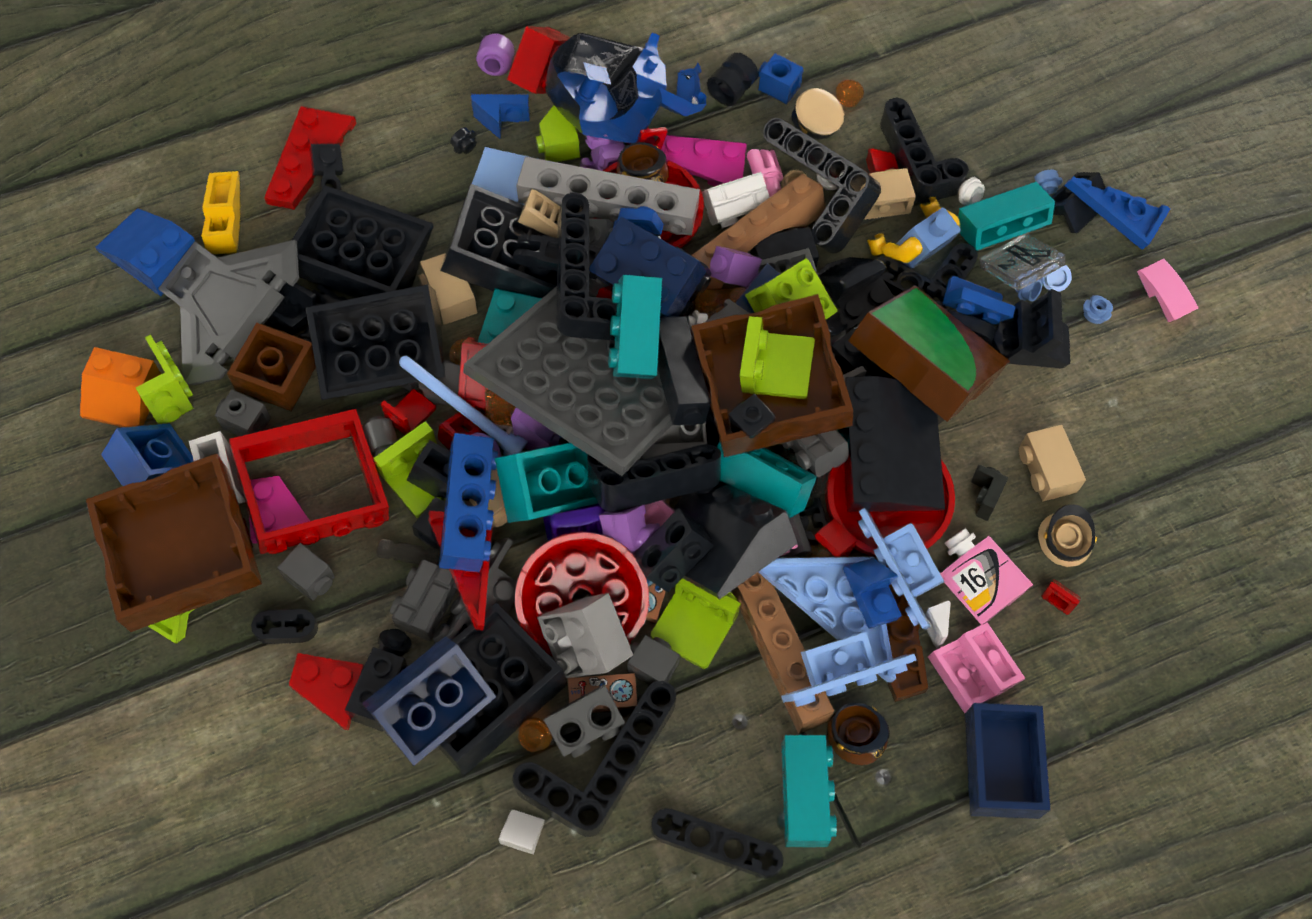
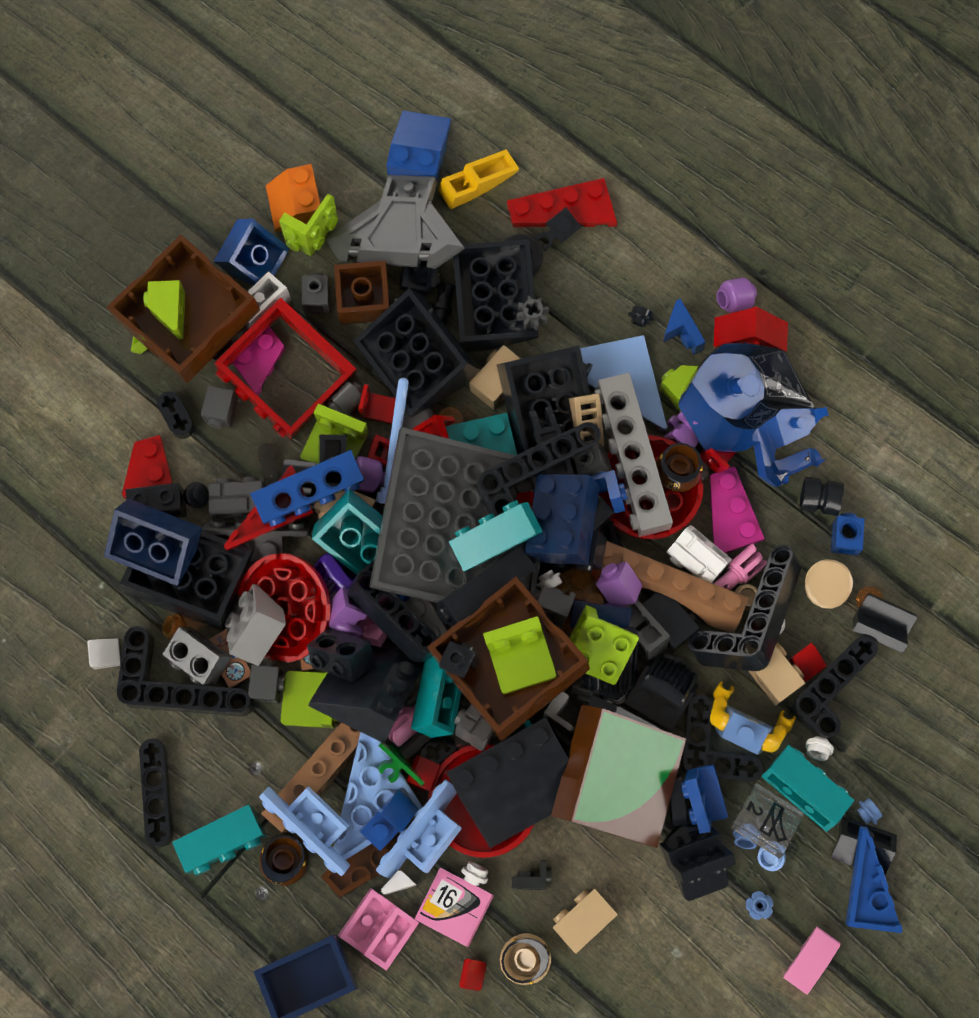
camera: 70 degrees right, 10 degrees up
none -> lime slope [144,280,185,340]
none -> green piece [377,742,425,786]
none -> dark grey gear [516,296,549,331]
none -> black panel [853,593,917,653]

